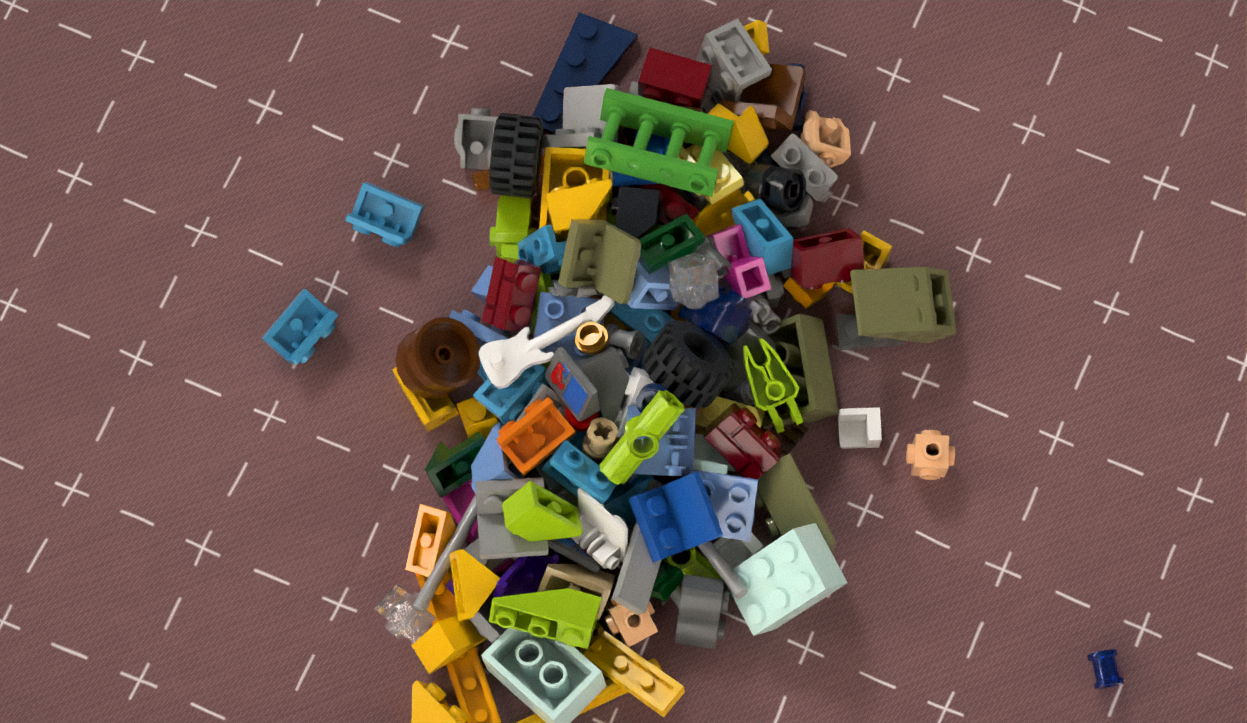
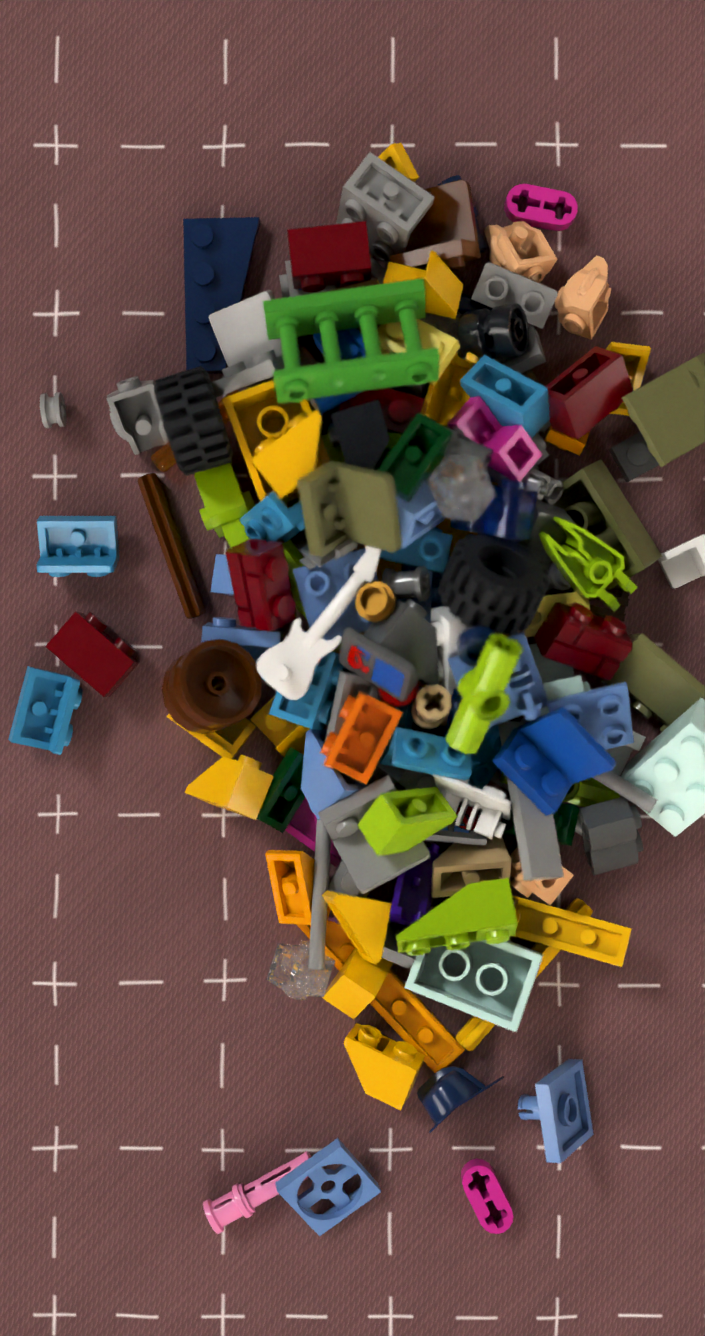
camera: 30 degrees left, 15 degrees up
none -> light grey bush [40,392,67,428]
none -> dark red brick [45,611,140,697]
none -> reddish brown axle [138,473,206,619]
none -> yellow slope [185,755,274,820]
none -> dark pink beam [504,184,578,231]
none -> light nougat hand [555,255,611,340]

